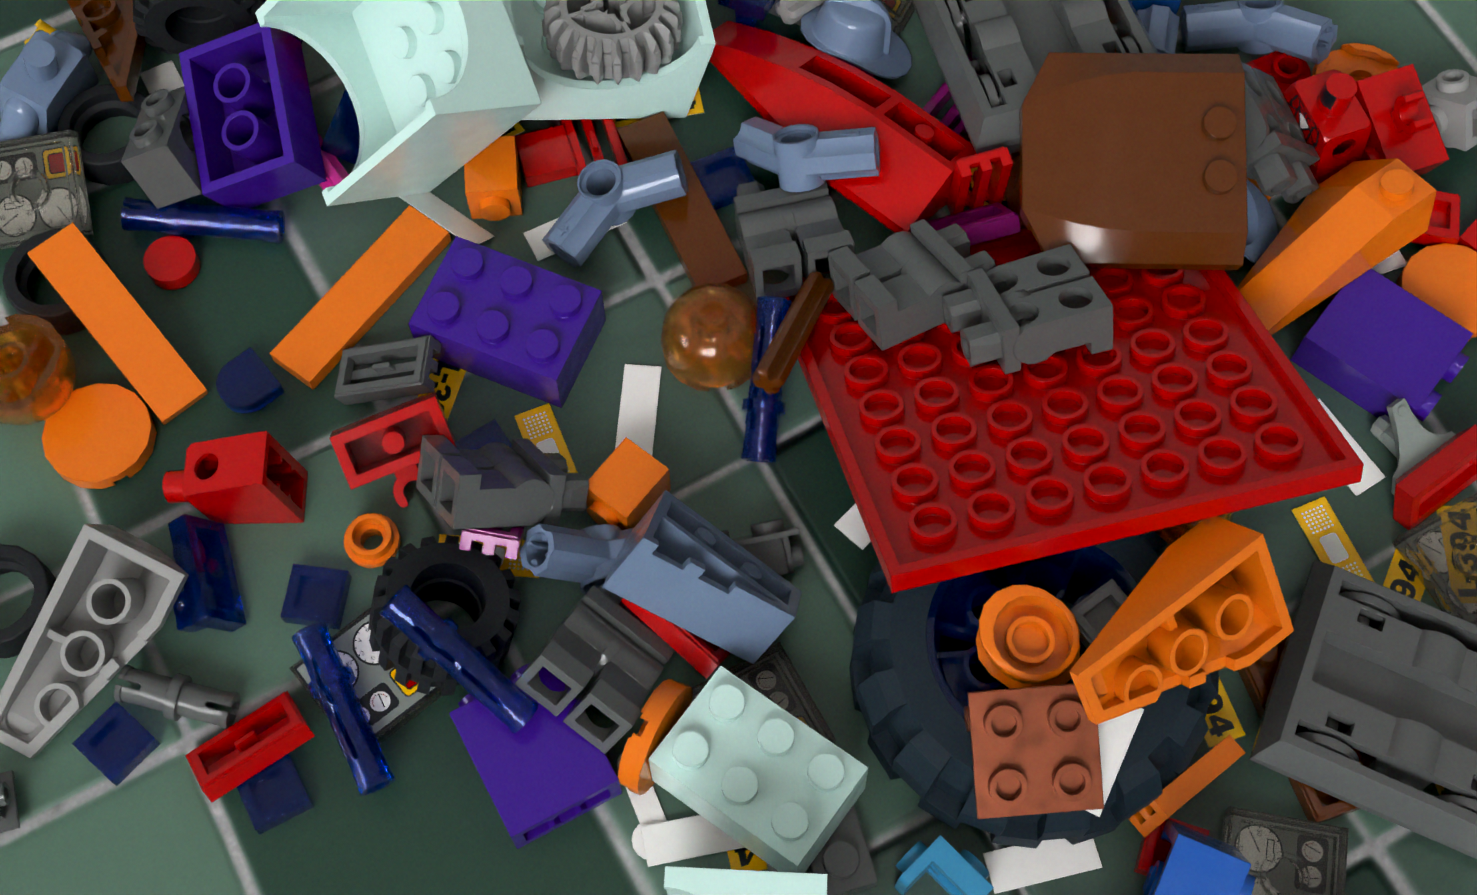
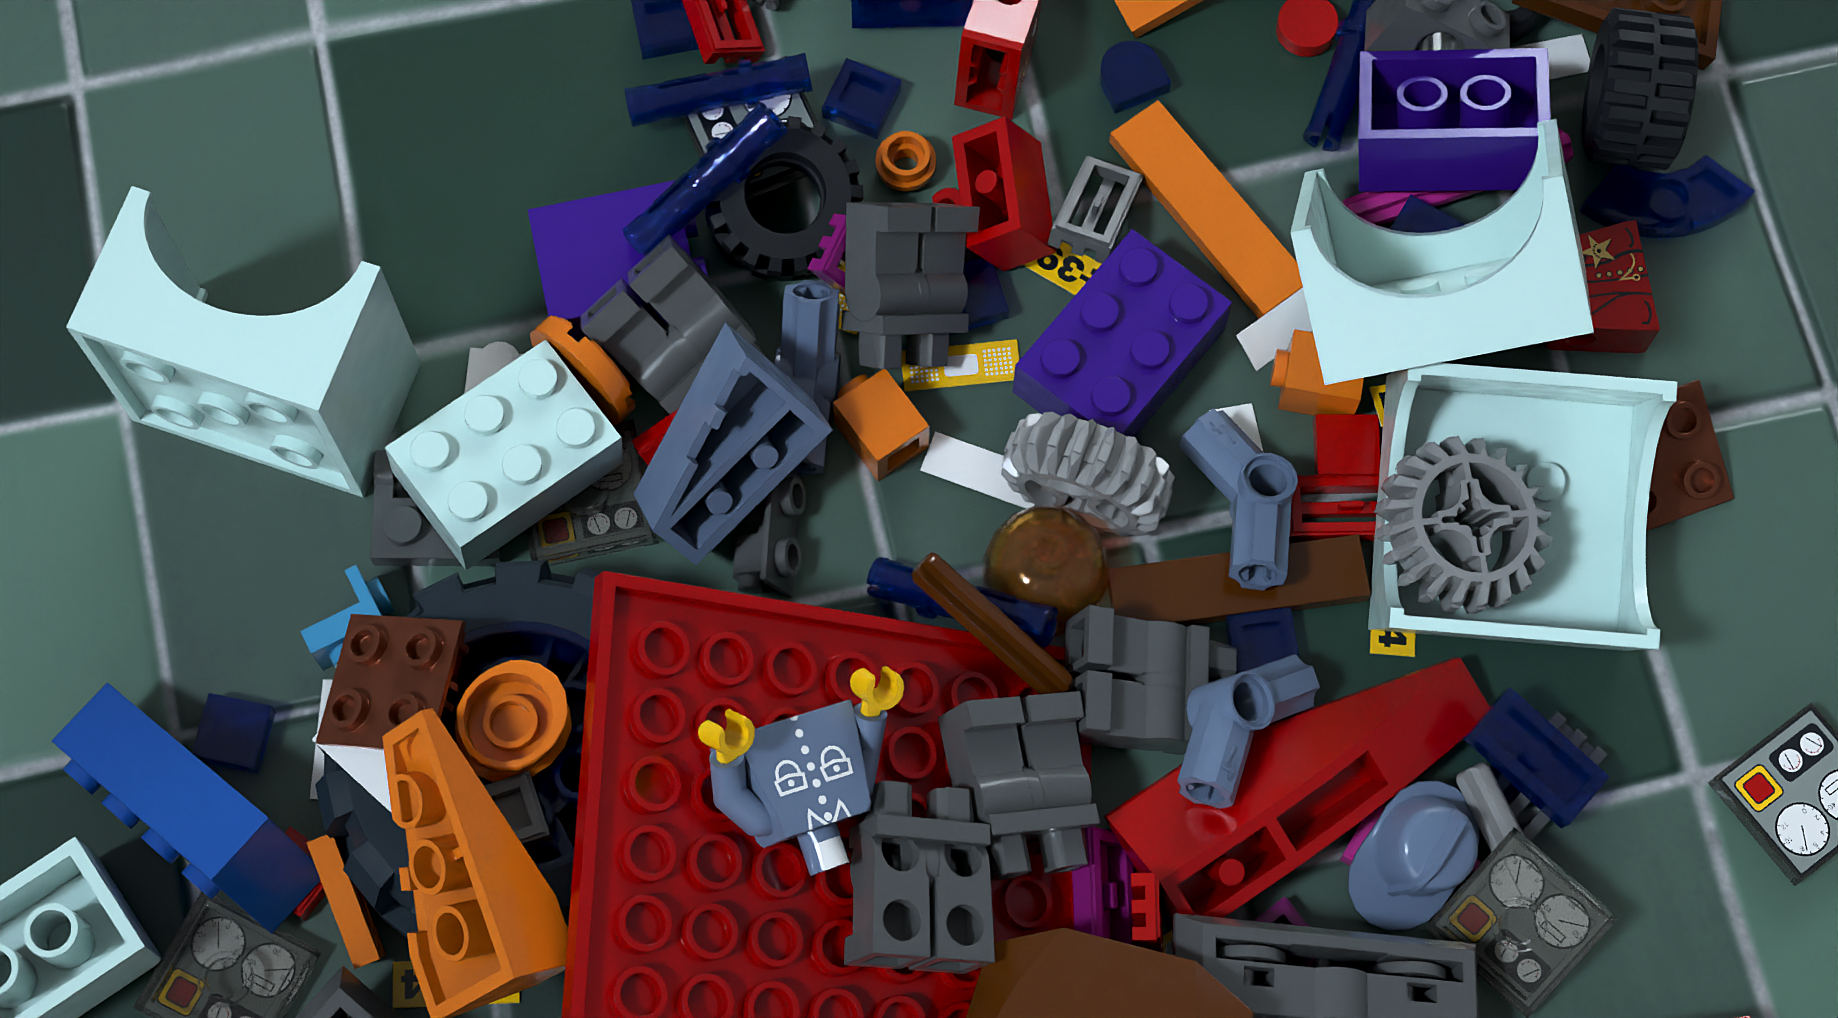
camera: 105 degrees right, 5 degrees up
none -> sand blue torso [698,666,904,876]
none -> light grey gear [1001,412,1175,537]

